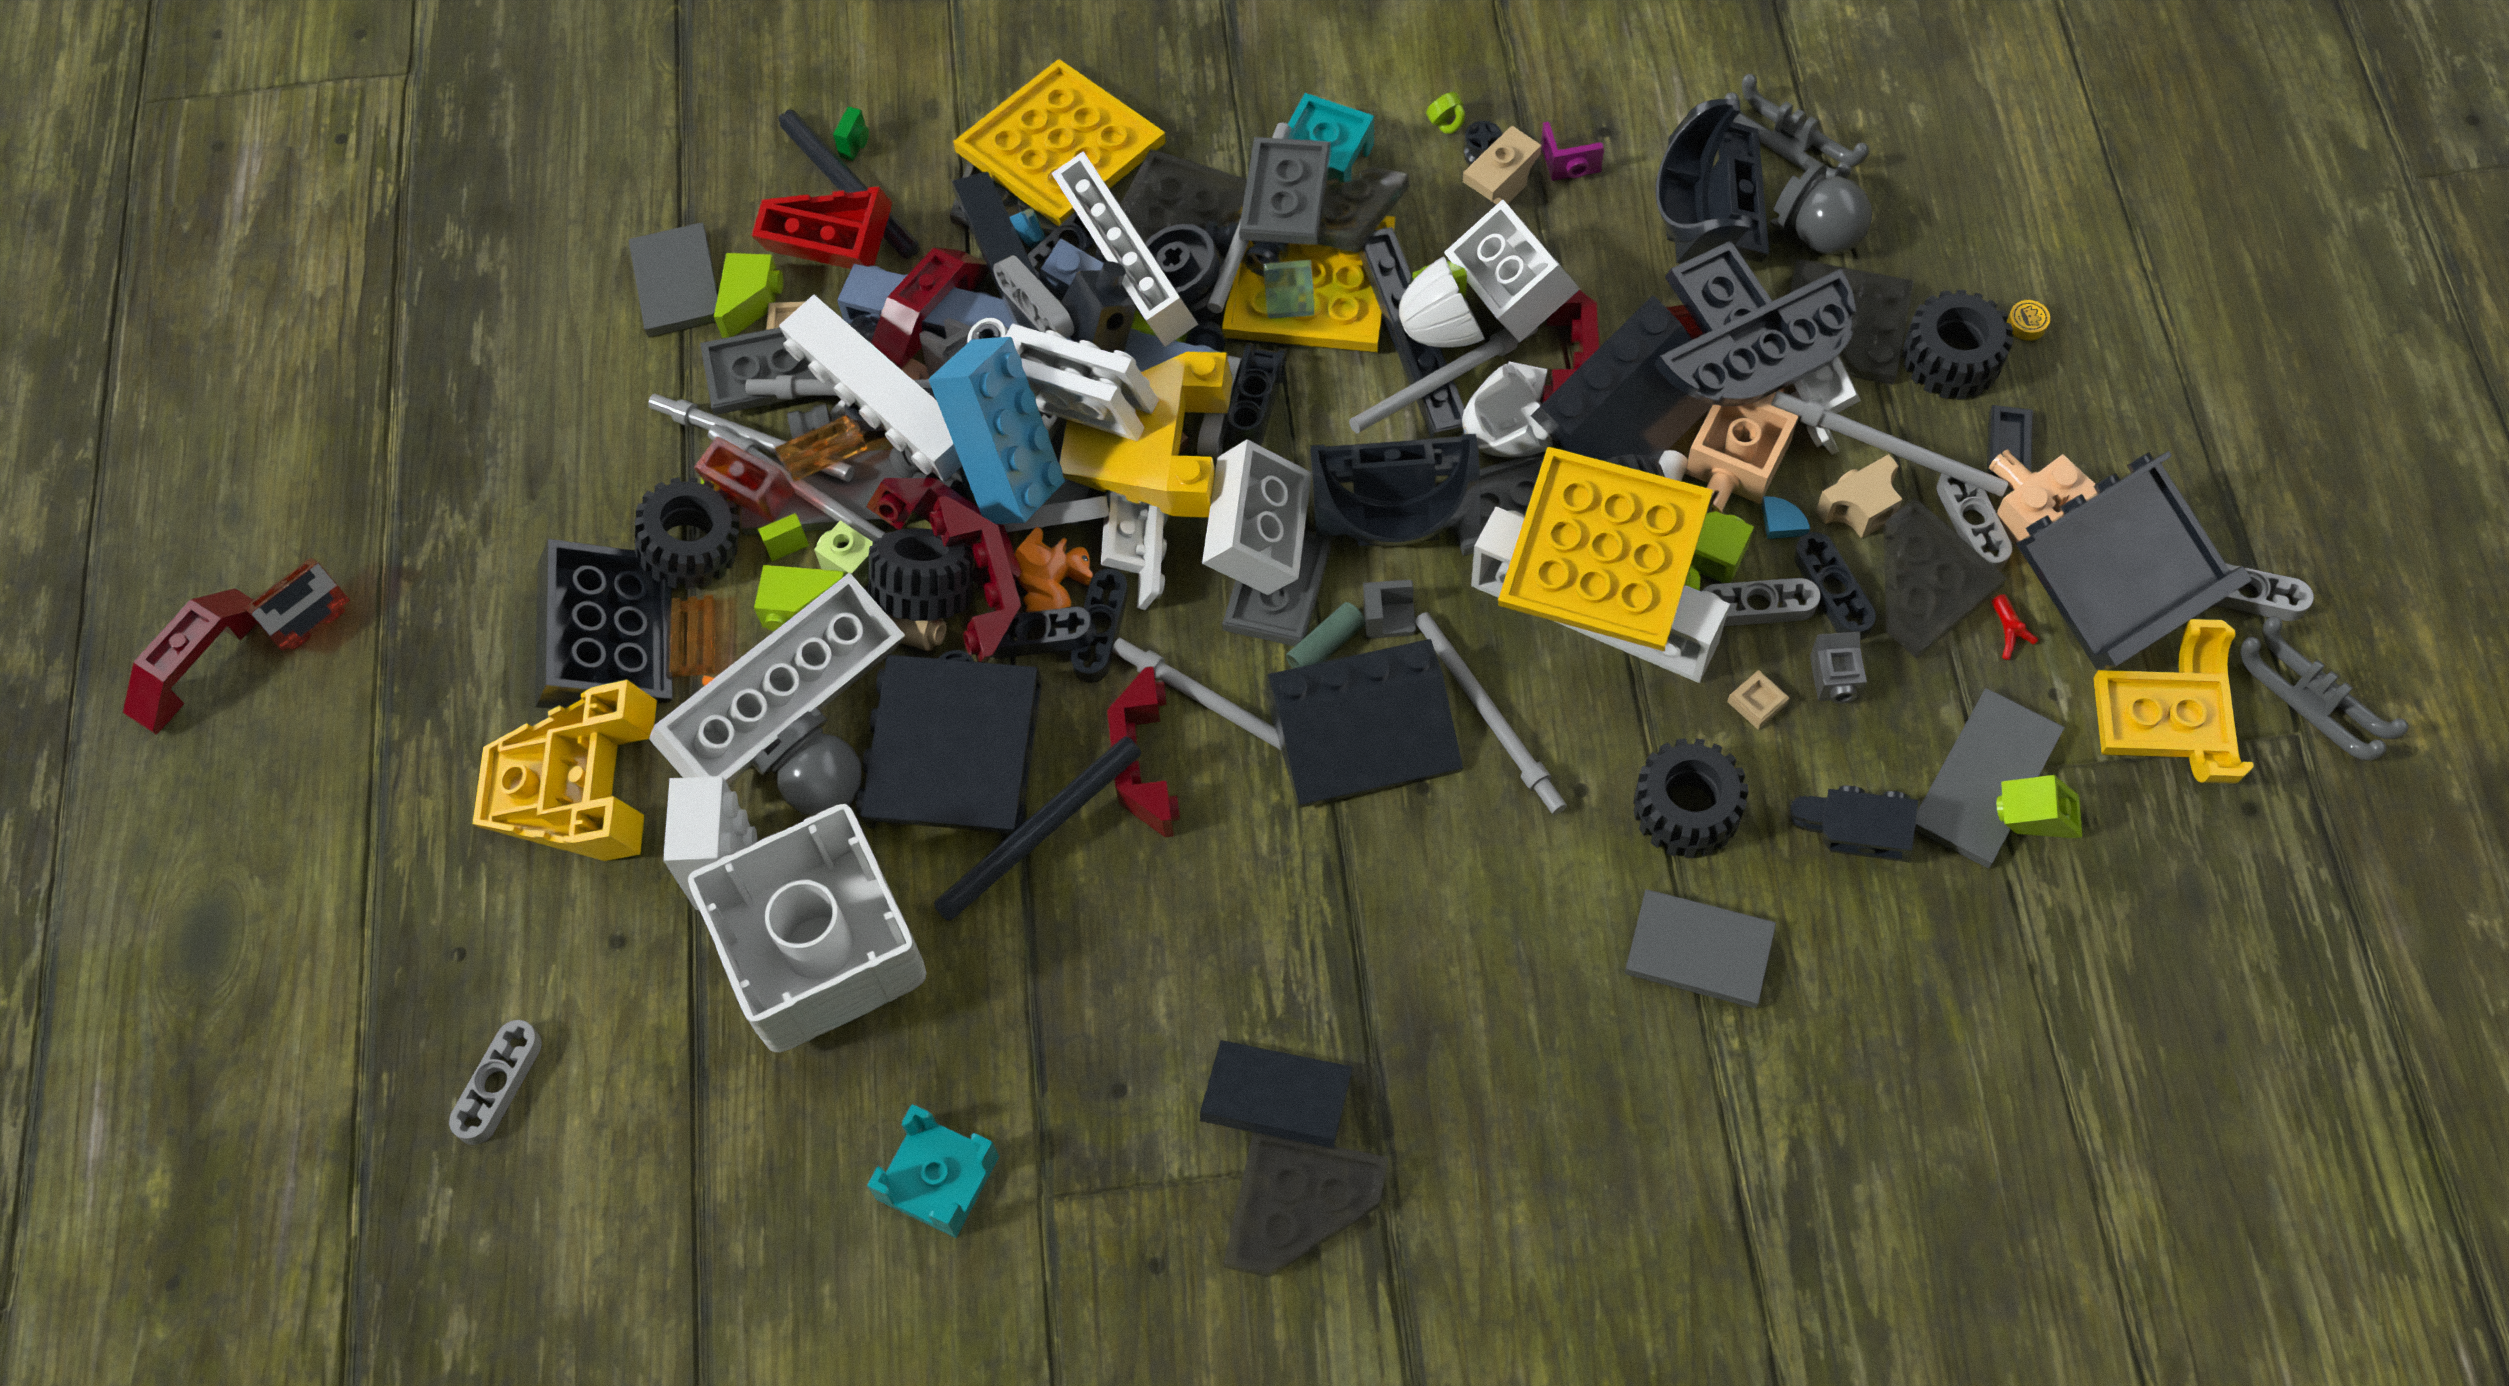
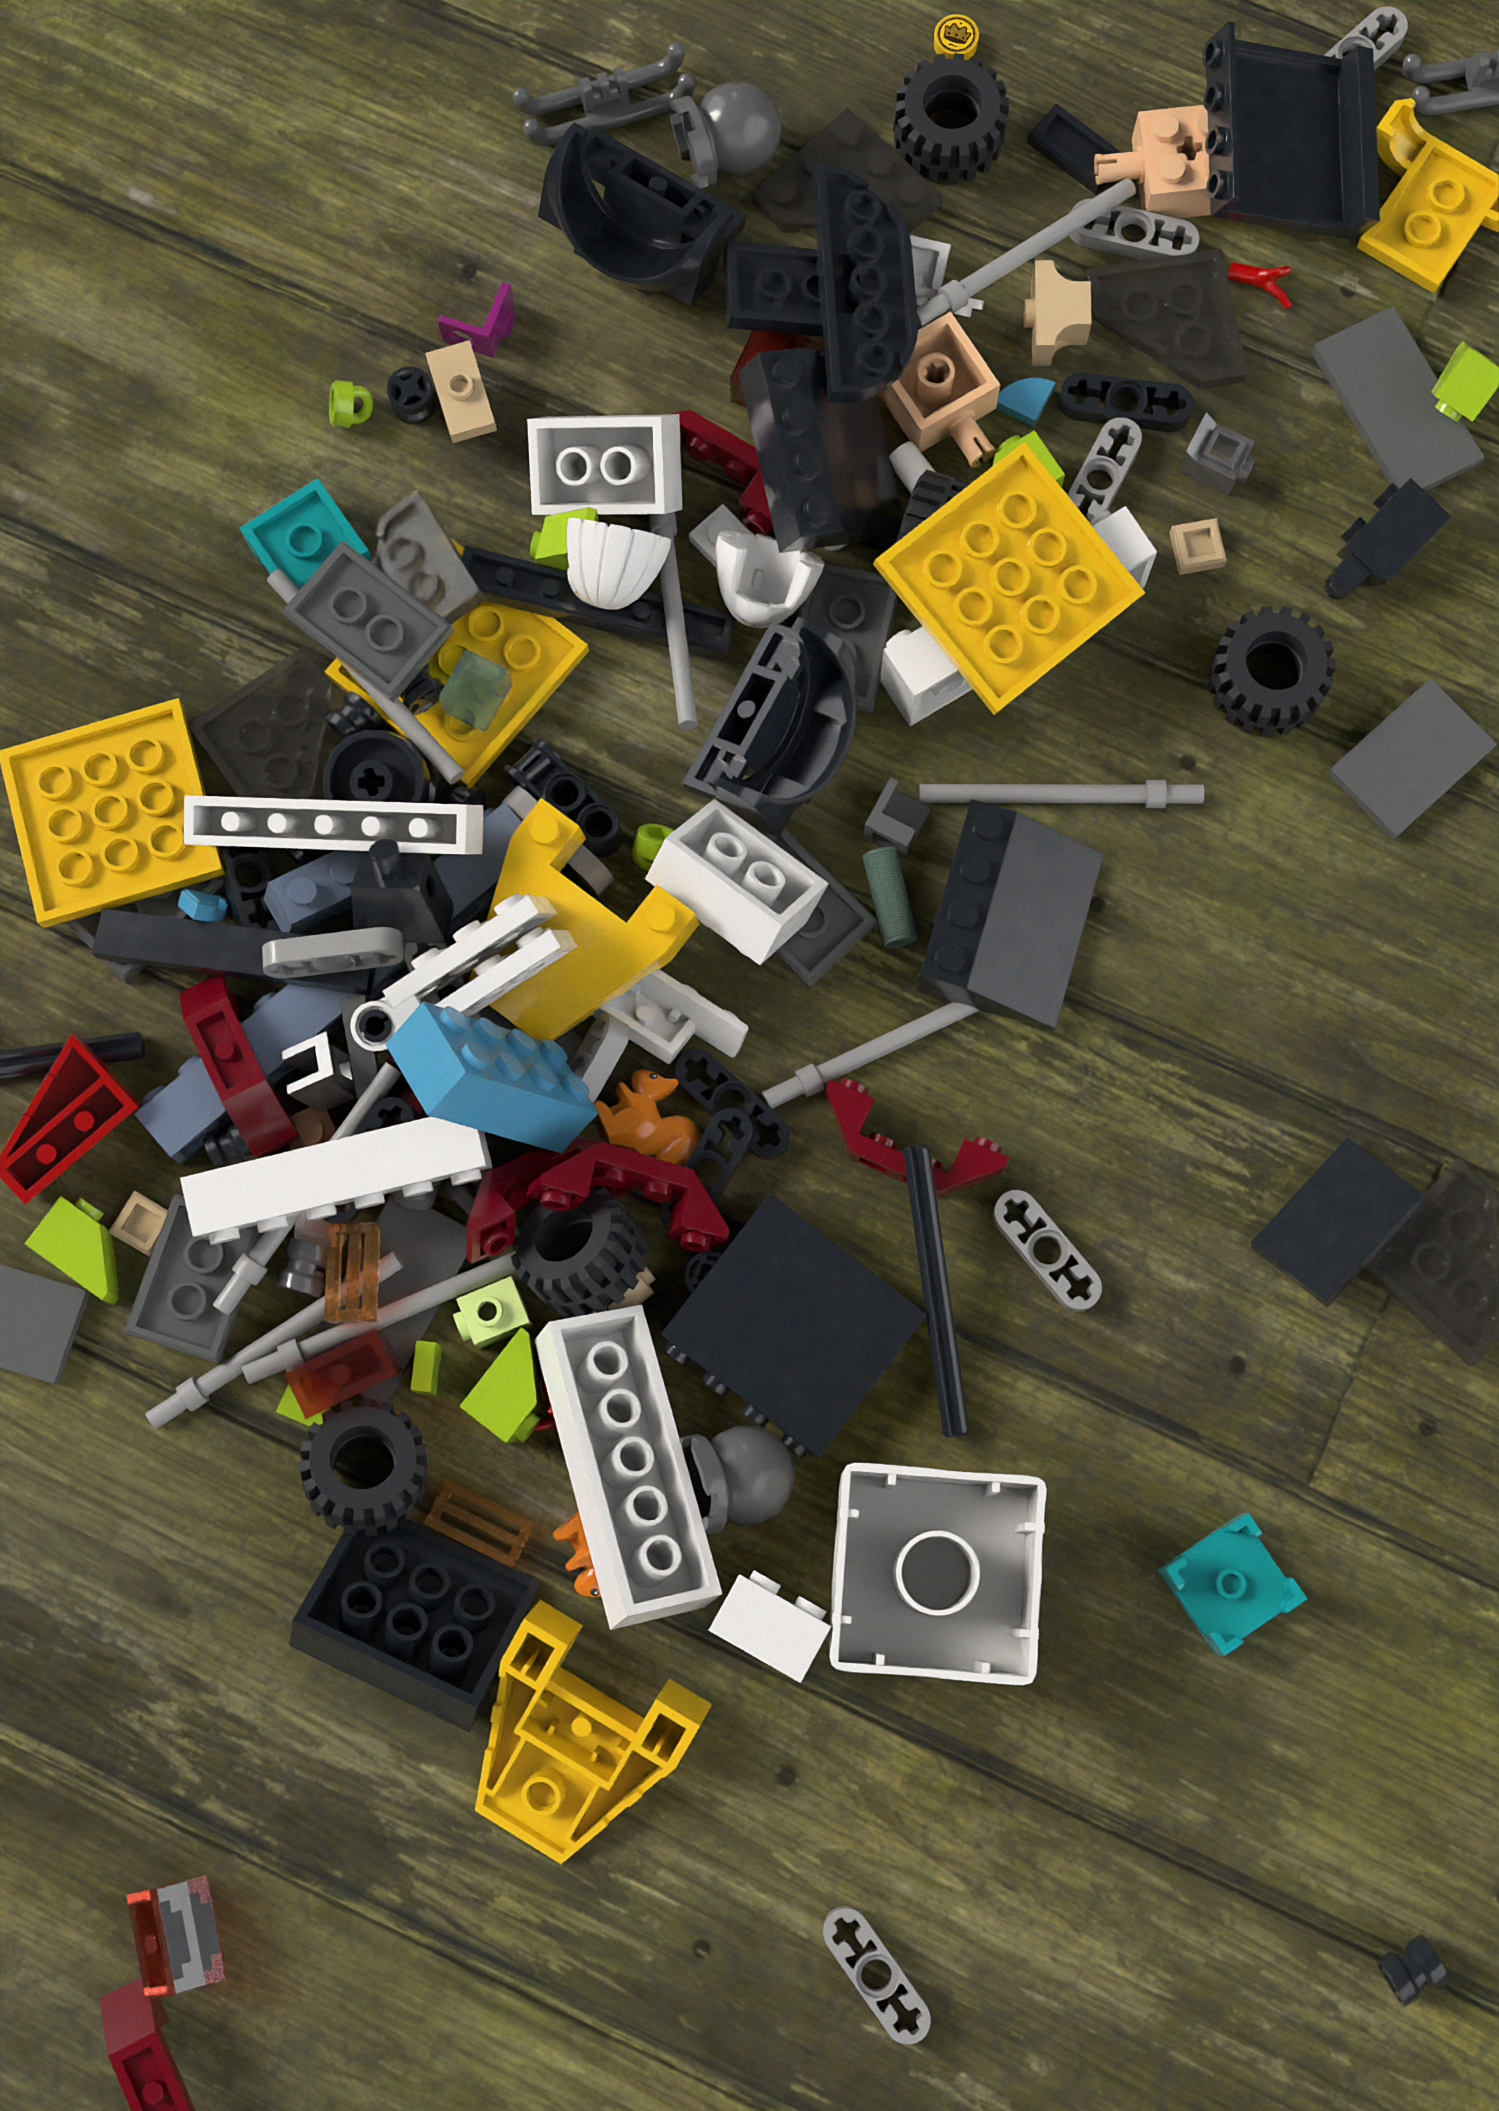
camera: 60 degrees left, 15 degrees up
none -> light grey beam [993,1190,1102,1312]

